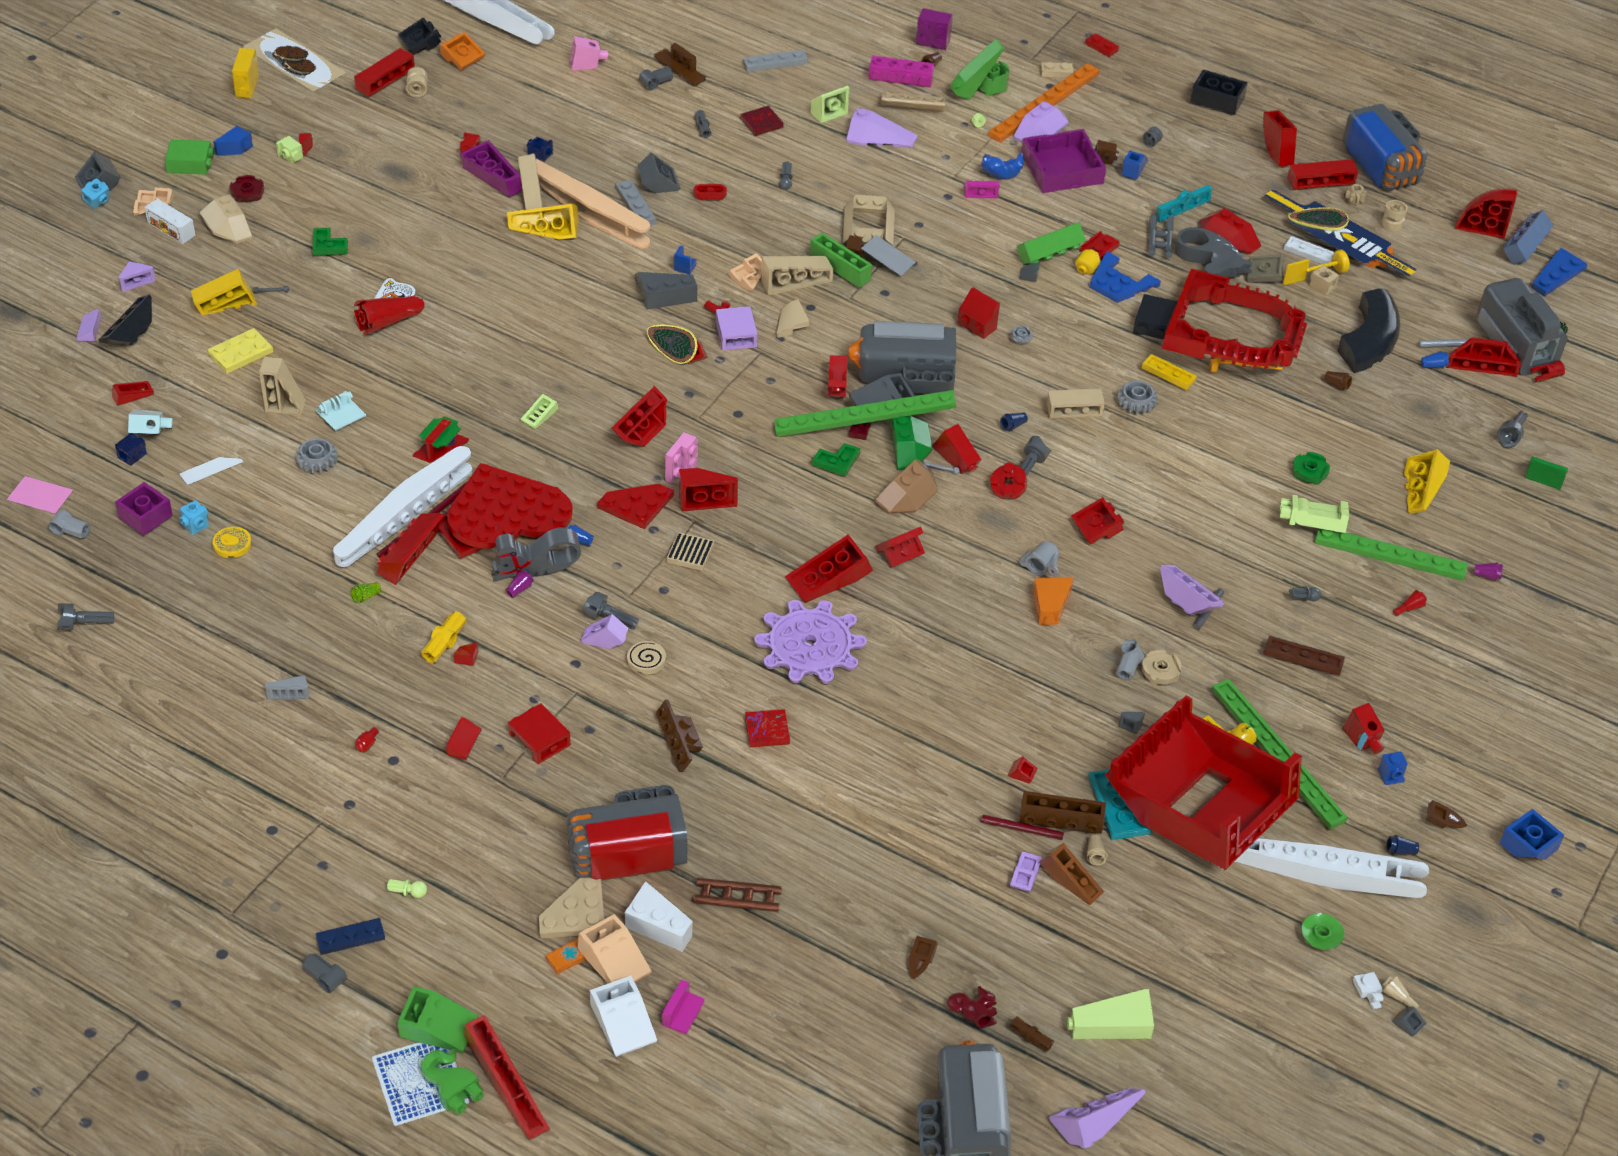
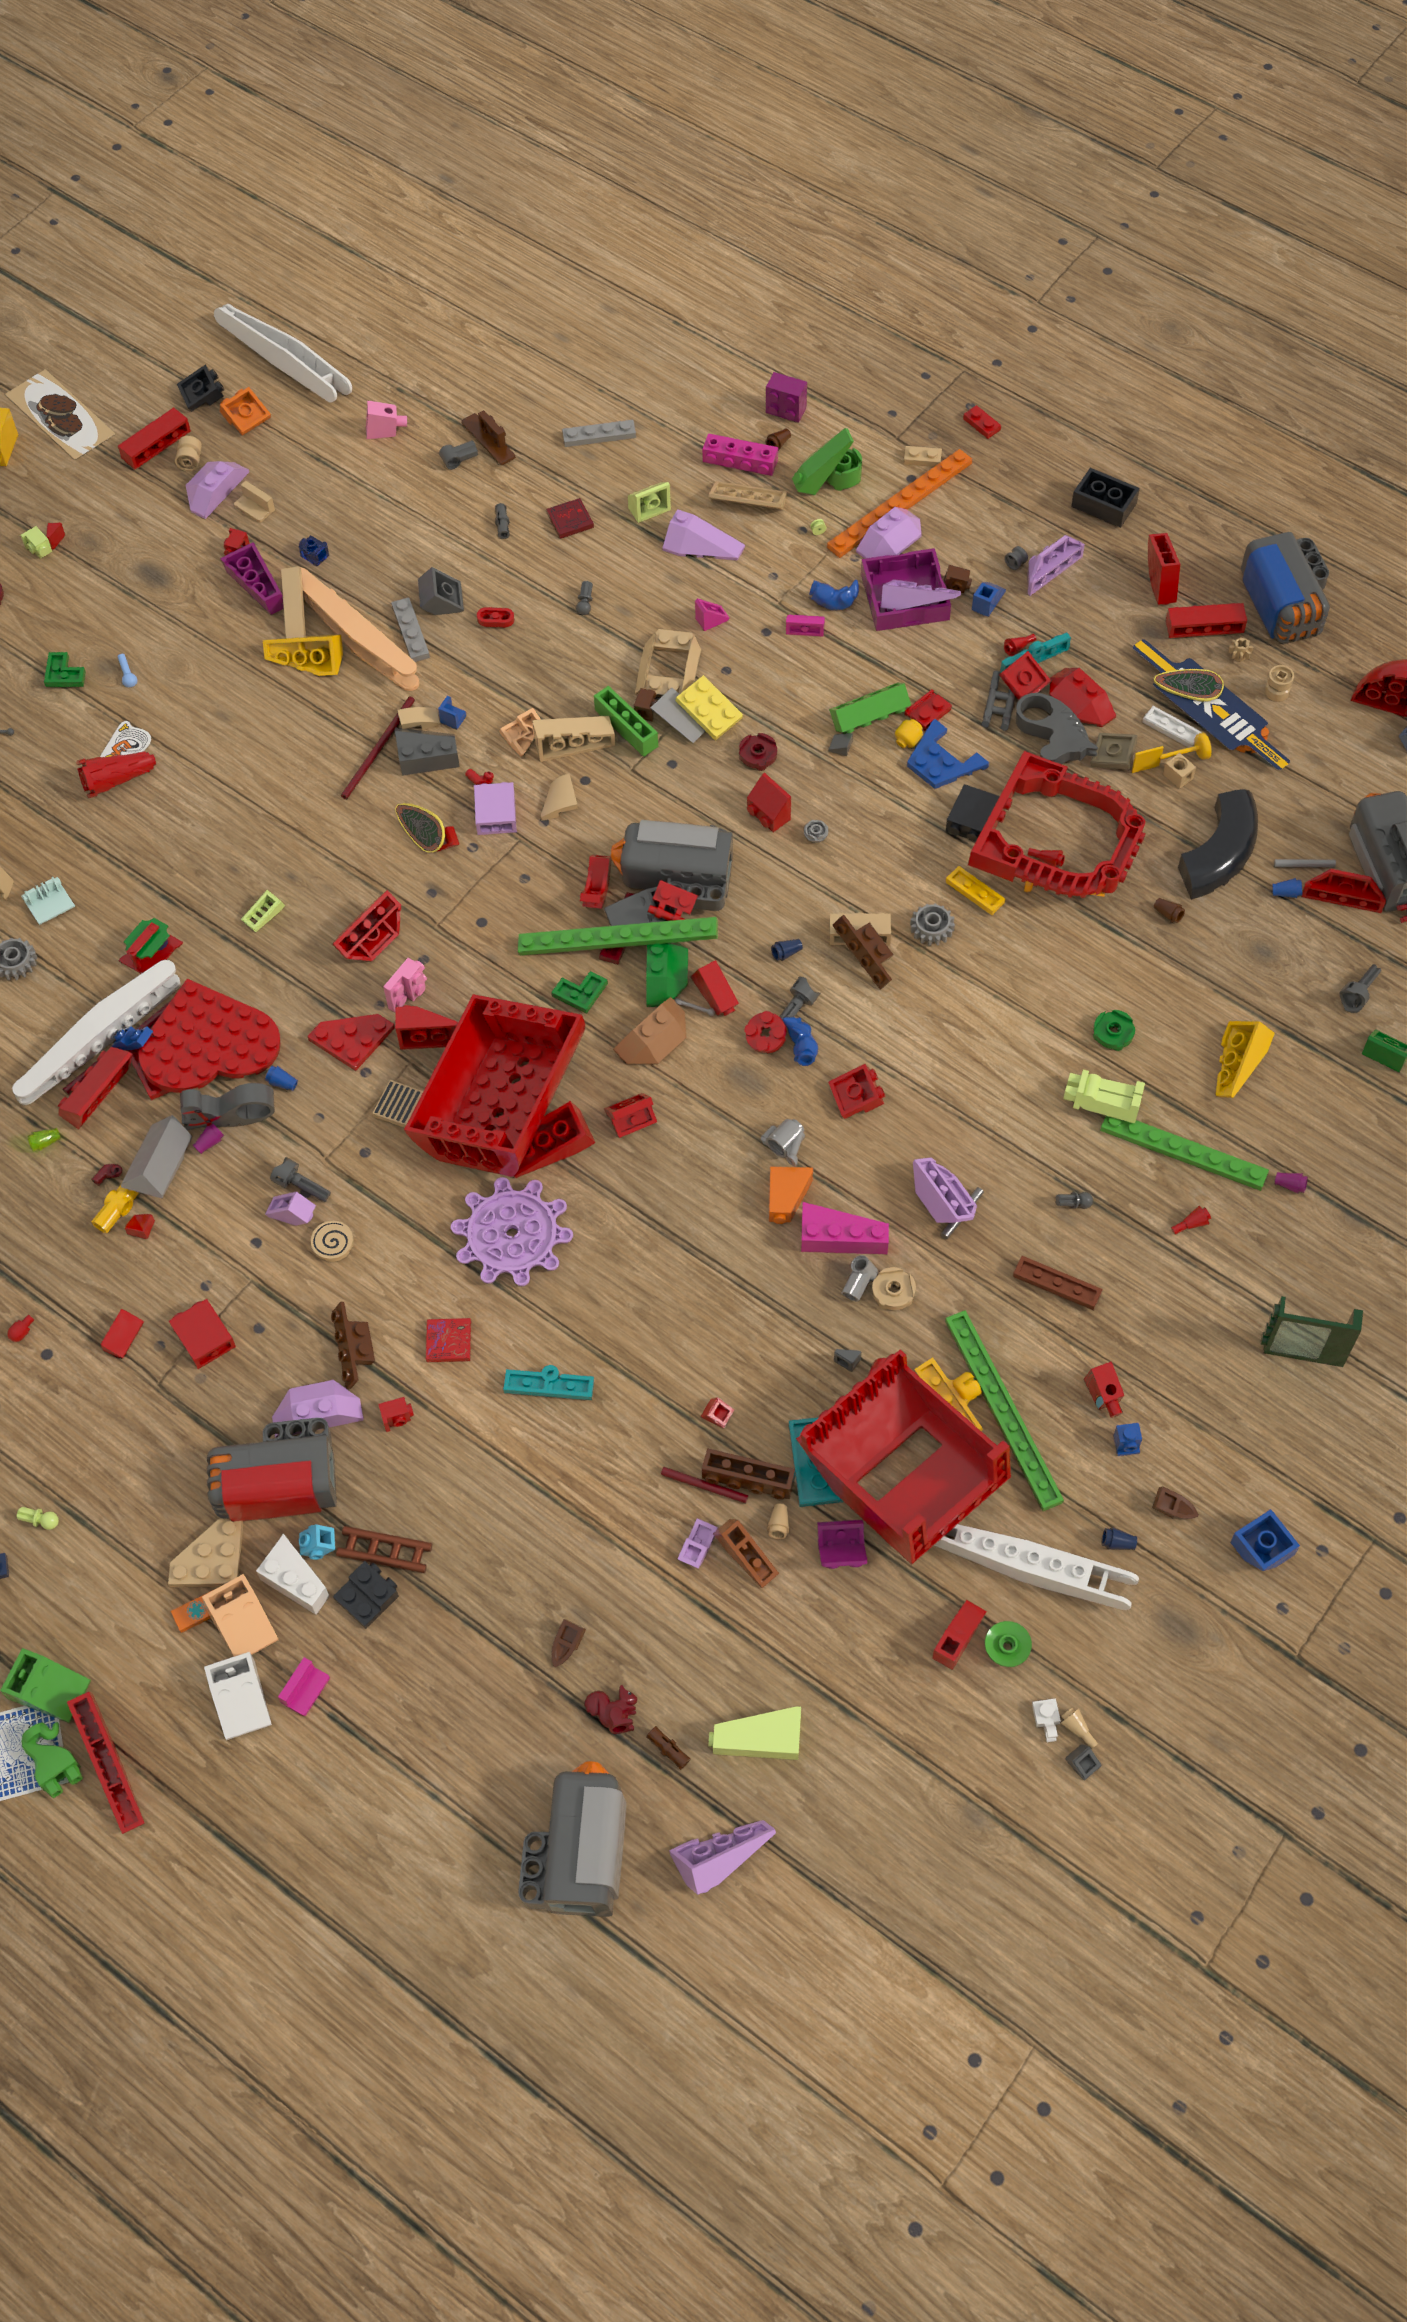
camera: 10 degrees right, 15 degrees up
none -> dark red arm [91,1164,123,1186]
none -> blue slope [112,1026,153,1050]
none -> light blue bar [117,654,137,687]
none -> light grey slope [121,1115,192,1198]
none -> lavender wedge [186,461,249,519]
none -> tan panel [234,481,275,523]
none -> lavender wedge [272,1380,364,1438]
none -> medium azure brick [299,1524,335,1560]
none -> black plate [333,1561,399,1629]
none -> dark red piece [341,696,415,800]
none -> red brick [378,1397,414,1432]
none -> tan slope [397,707,441,730]
none -> red slope [404,994,585,1177]
none -> teal hinge [503,1365,594,1400]
none -> red plate [647,880,698,921]
none -> light yellow plate [675,675,743,741]
none -> dark pink slope [695,598,730,631]
none -> dark red plate [739,733,777,771]
none -> blue animal [783,1017,818,1066]
none -> dark pink wedge [801,1202,889,1254]
none -> magenta bracket [817,1520,867,1569]
none -> reddish brown bracket [833,915,894,990]
none -> lavender wedge [881,580,961,612]
none -> red slope [932,1600,987,1670]
none -> red tile [999,651,1051,700]
none -> red cone [1004,634,1036,657]
none -> lavender wedge [1027,535,1085,596]
none -> dark green panel [1261,1296,1363,1367]

